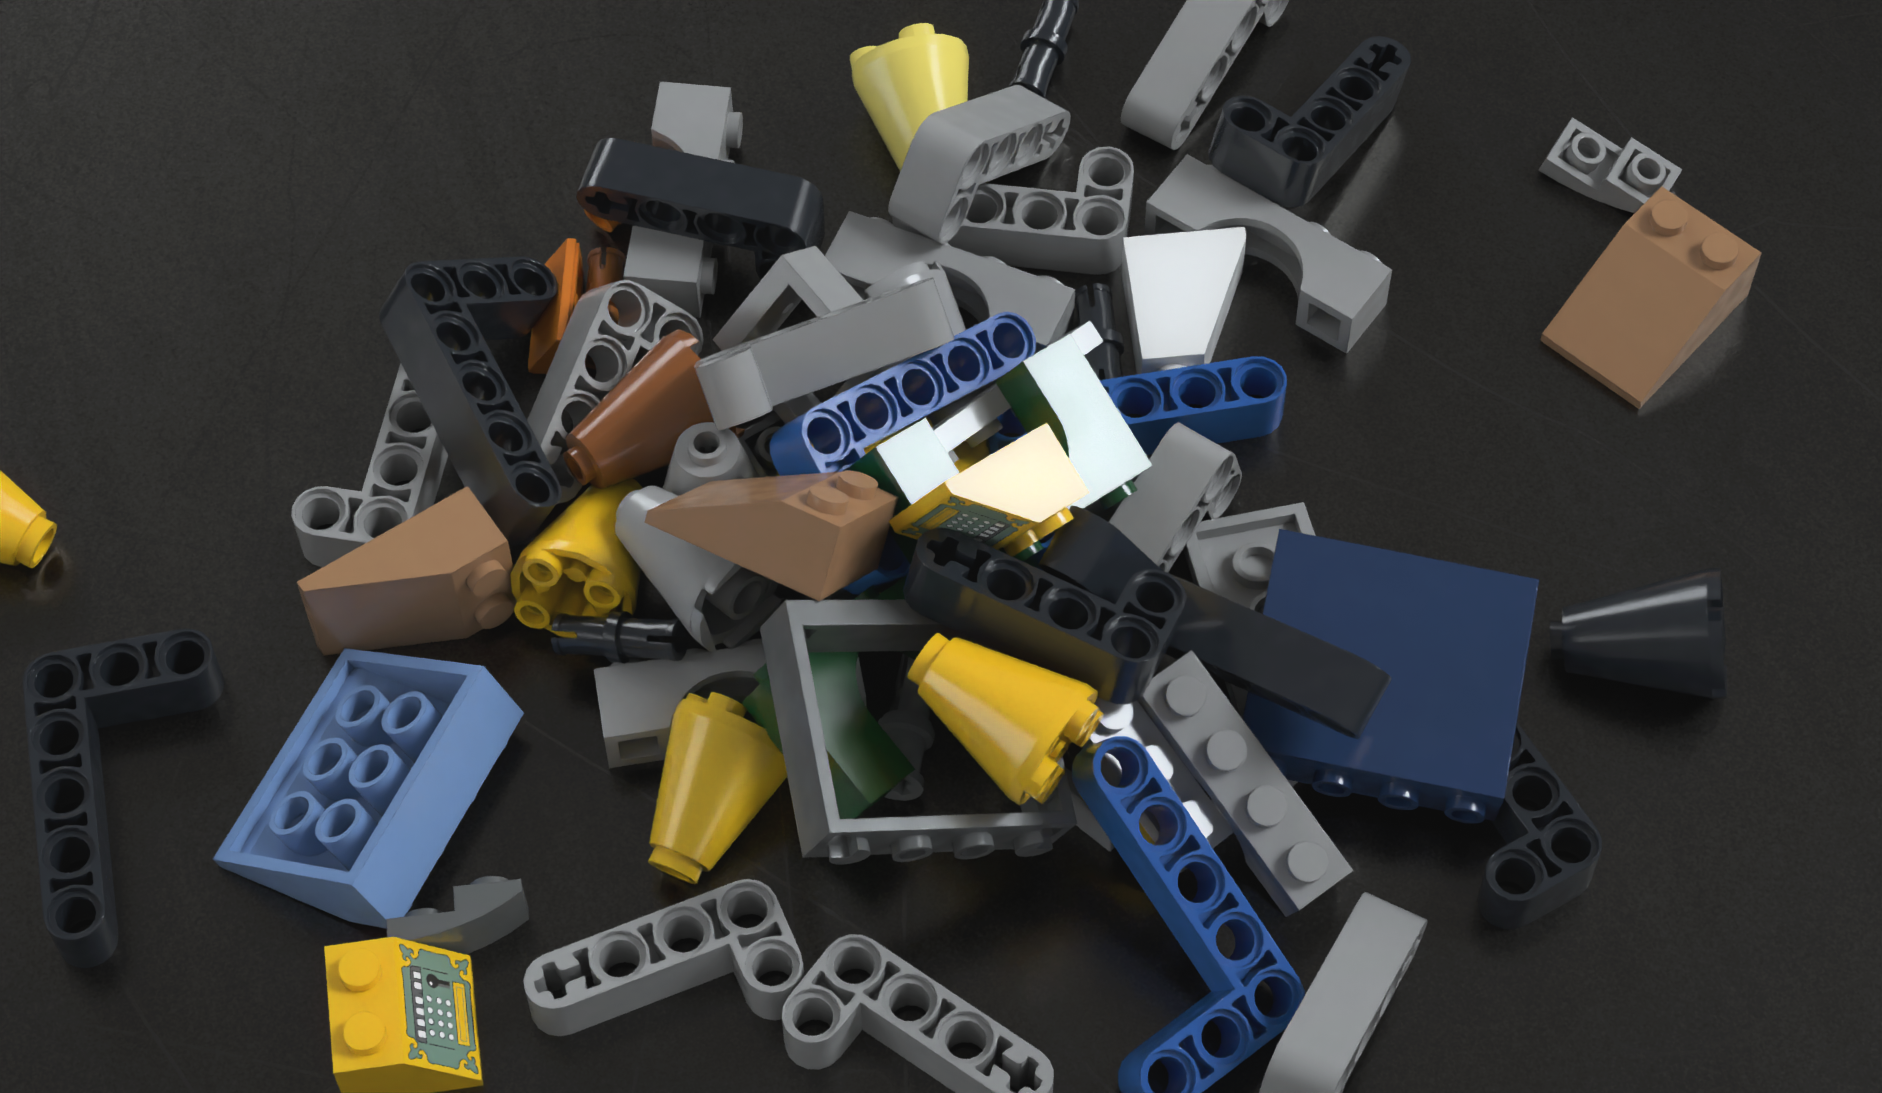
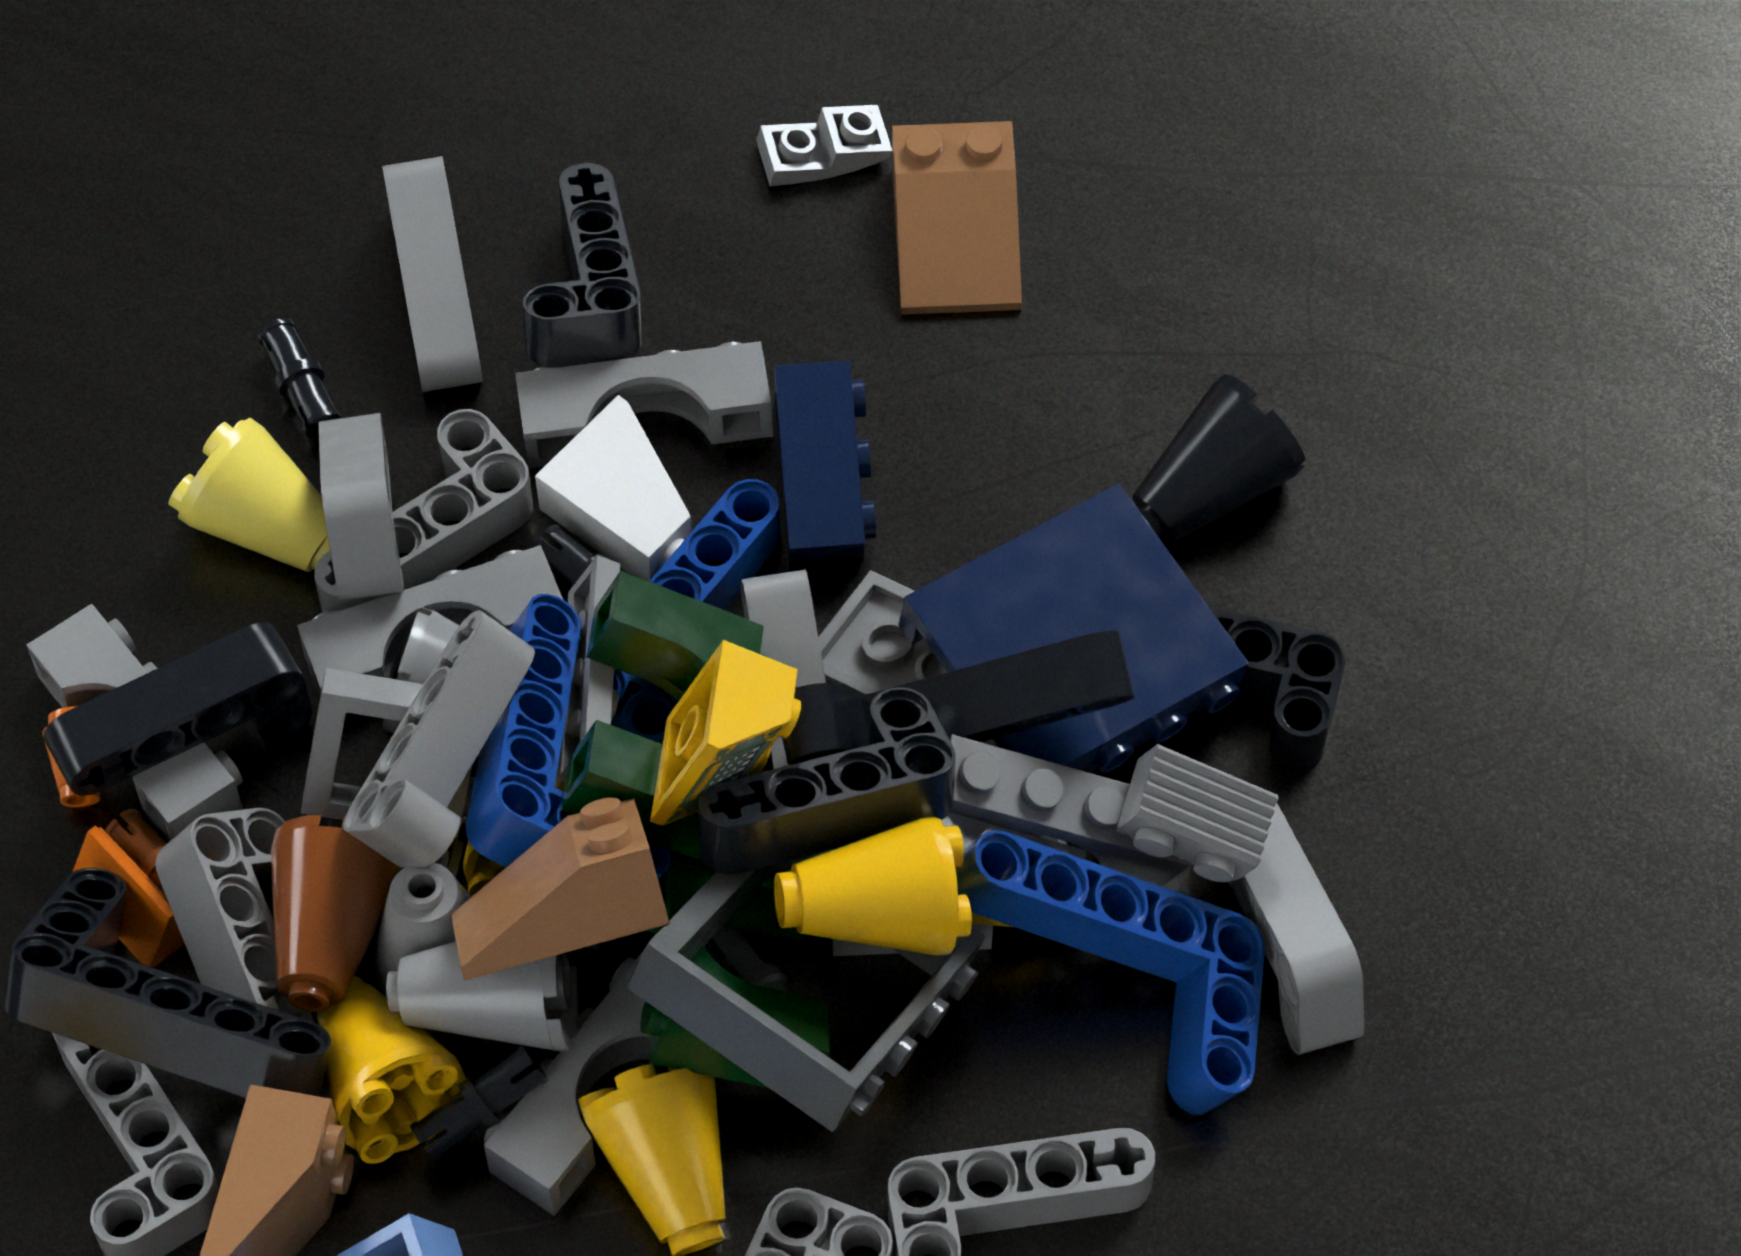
camera: 45 degrees left, 0 degrees up
none -> dark blue wedge [775,360,876,564]
none -> light grey brick [1116,744,1278,882]

